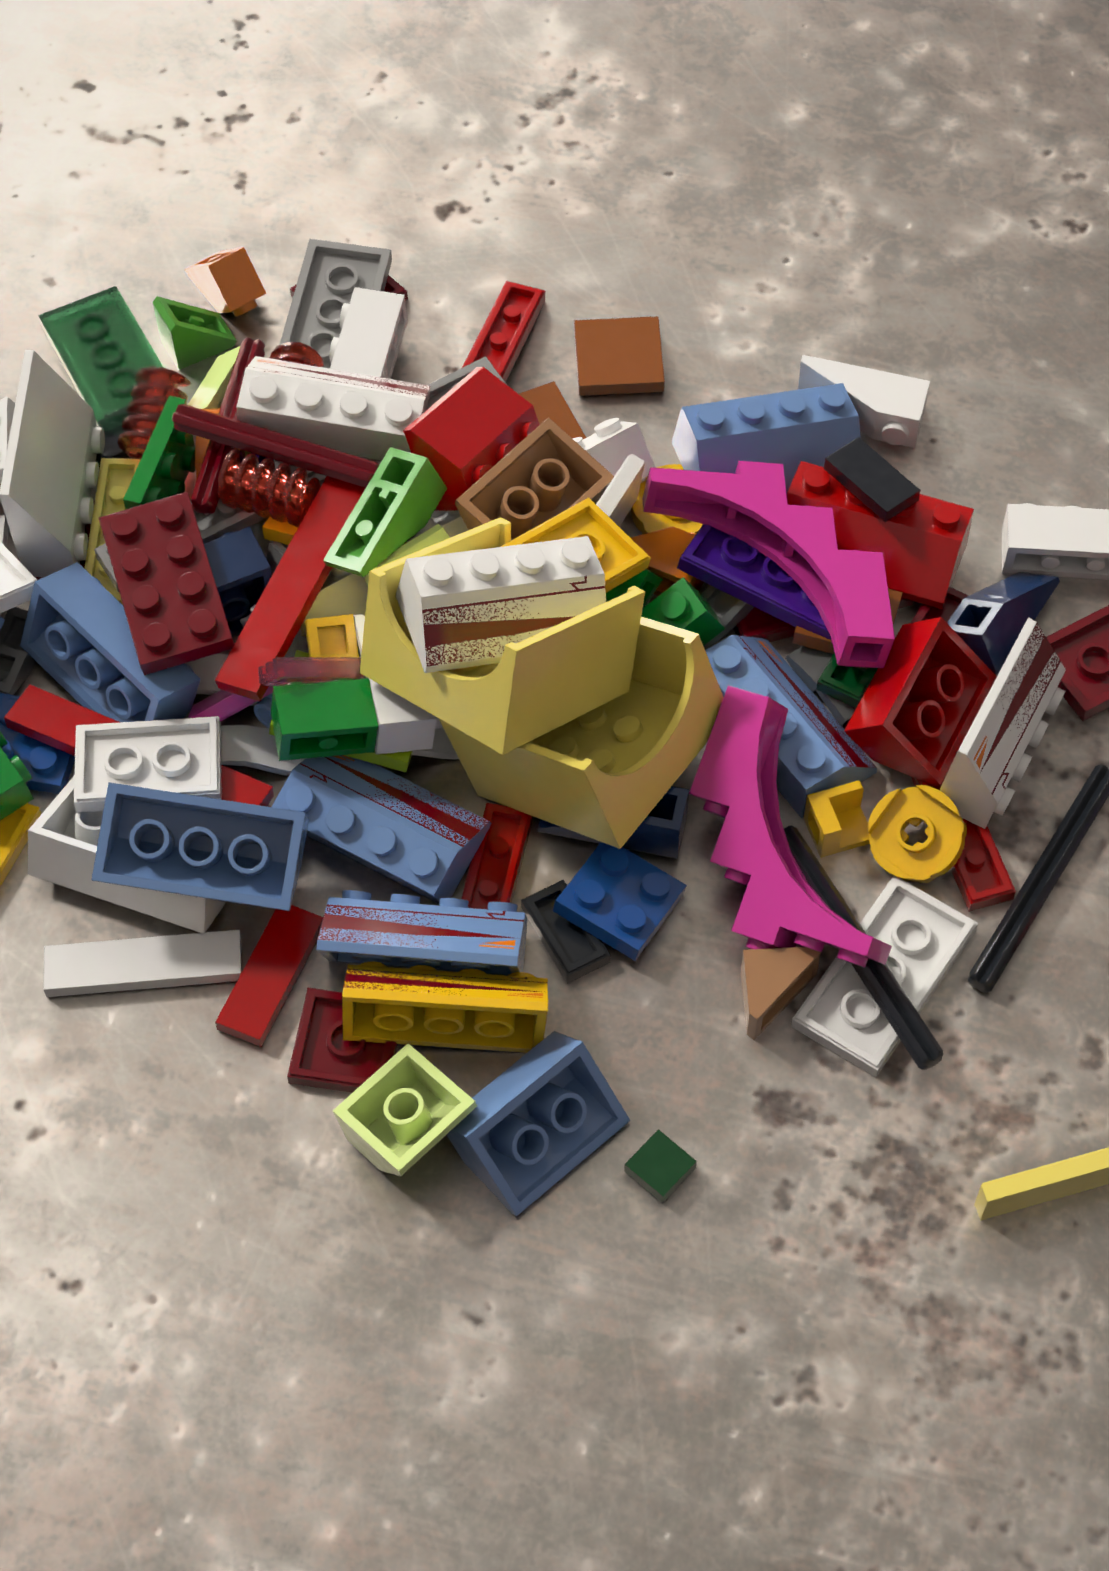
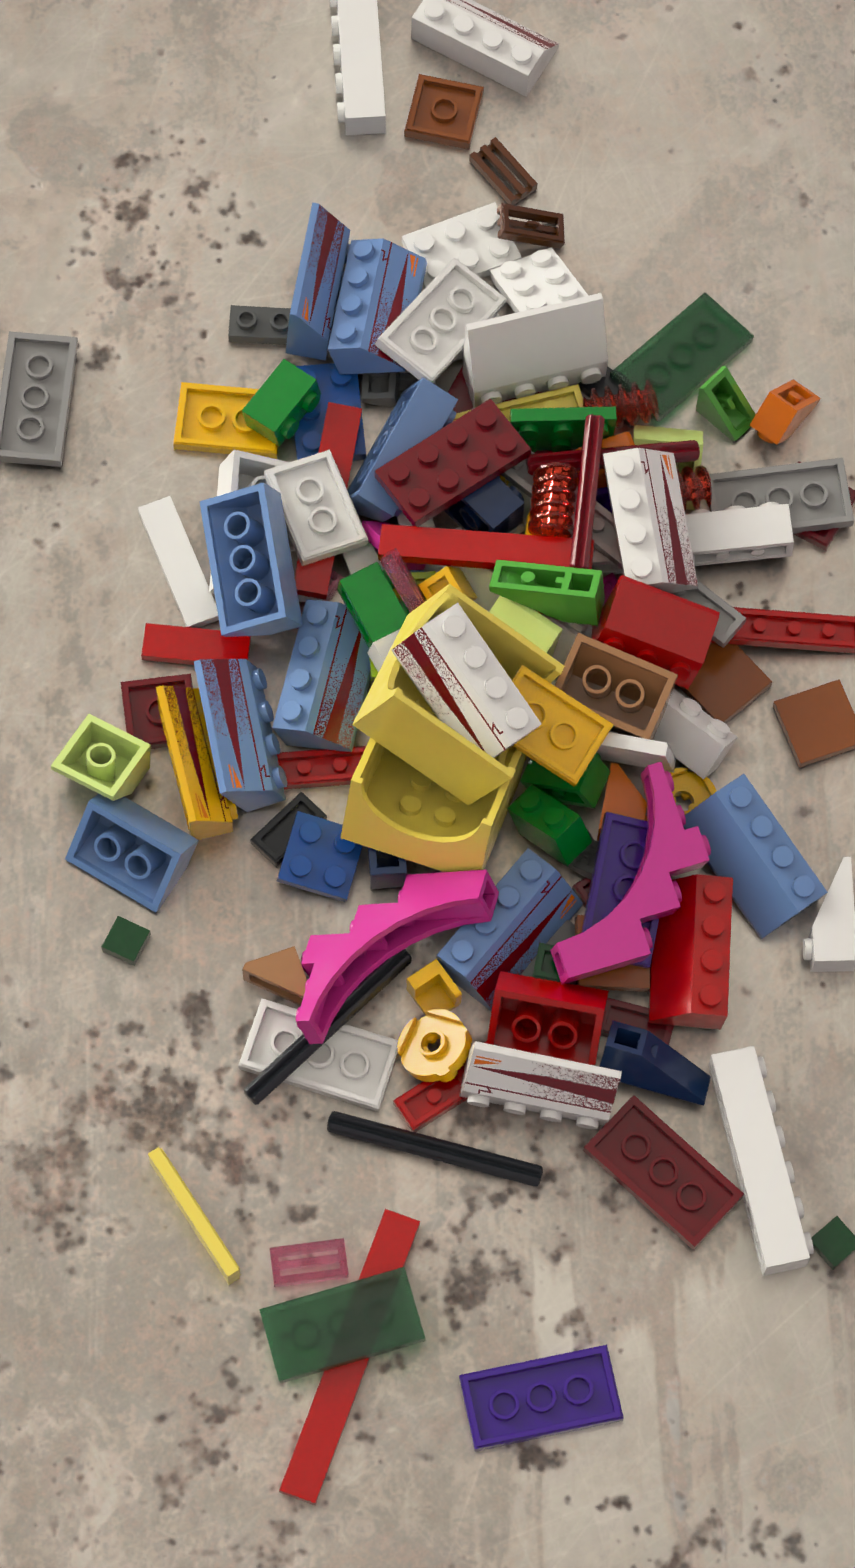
camera: 70 degrees right, 10 degrees up
black tile [824,437,921,522] -> none

